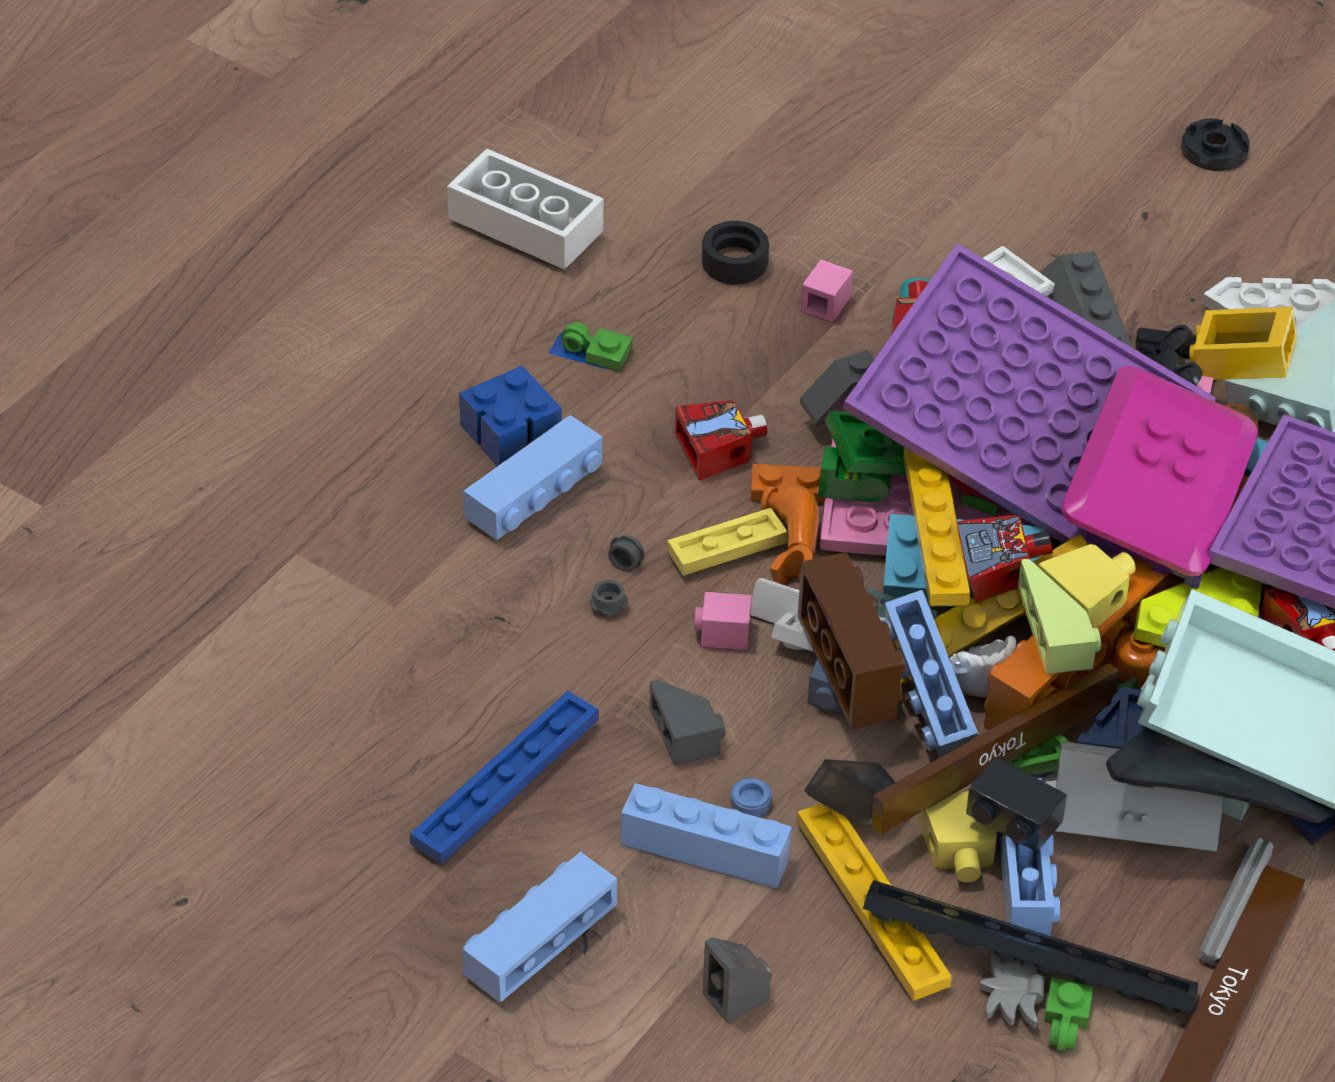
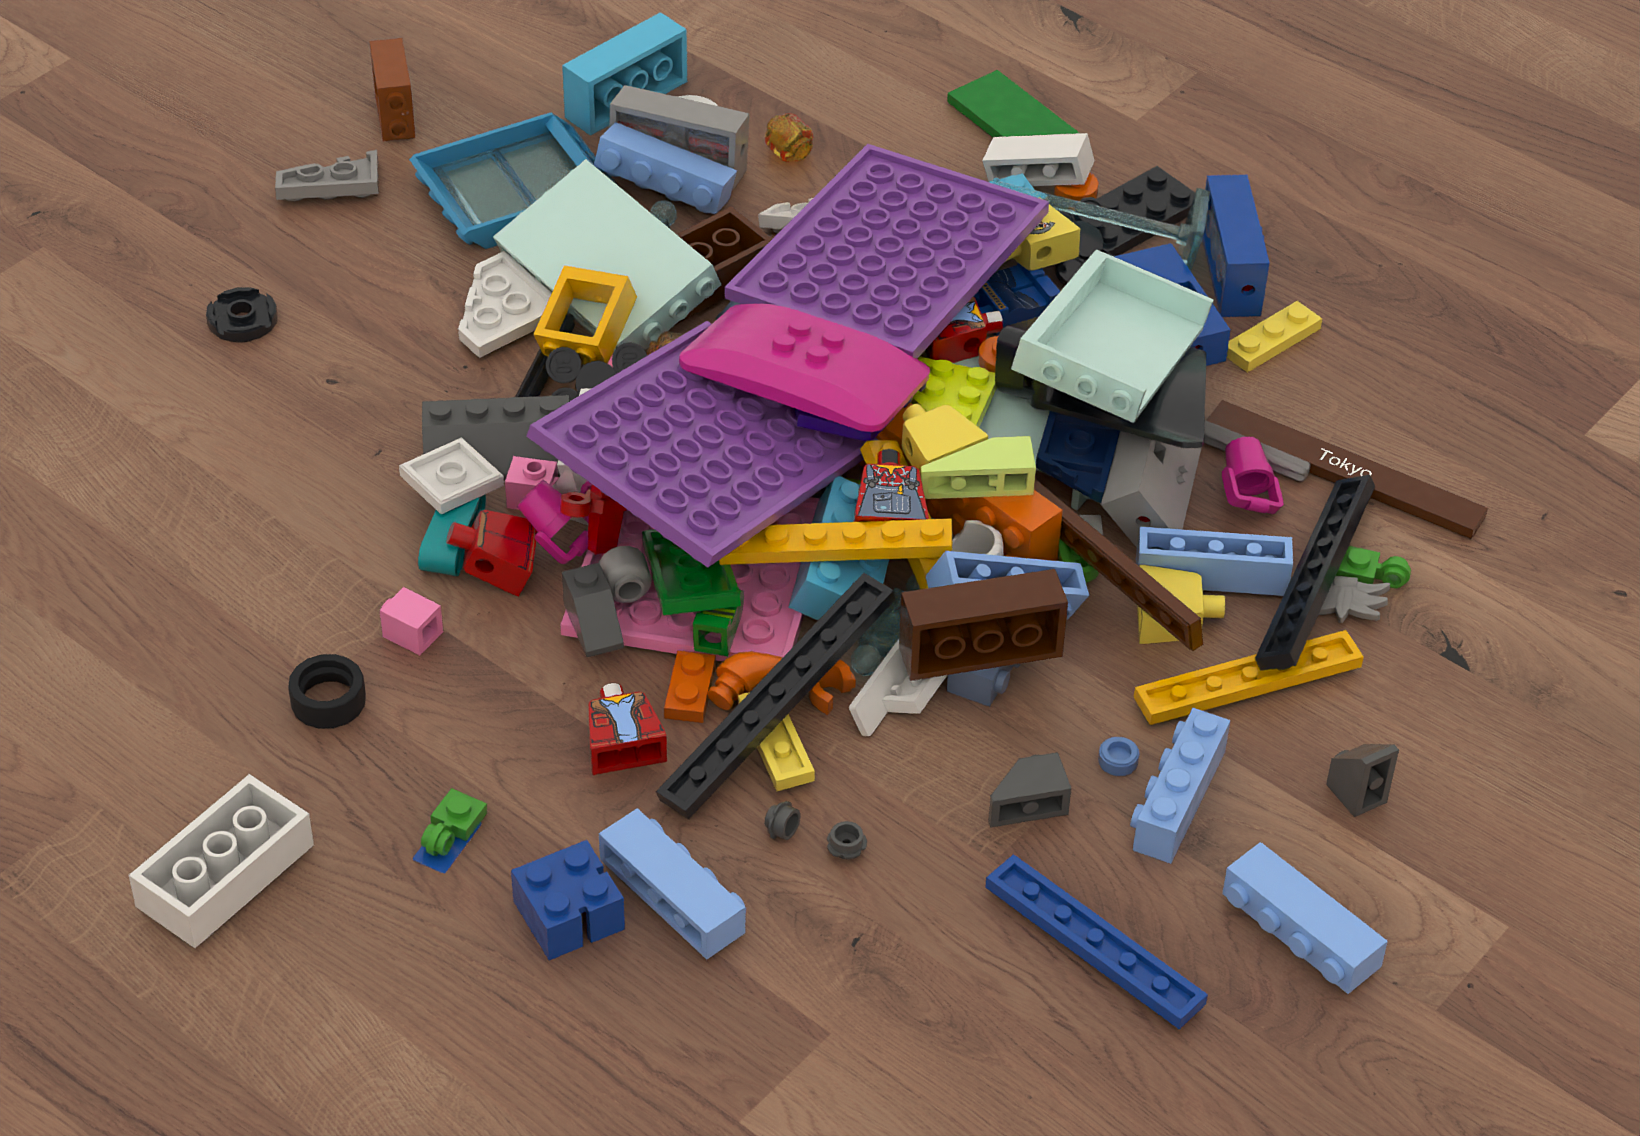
camera: 85 degrees left, 0 degrees up
bright pink brick [694,592,752,650] -> none
clear smoke slope [804,759,896,825] -> none
black brick [966,757,1067,852] -> none
none -> black plate [656,573,896,820]
none -> dark pink piece [1222,437,1284,514]

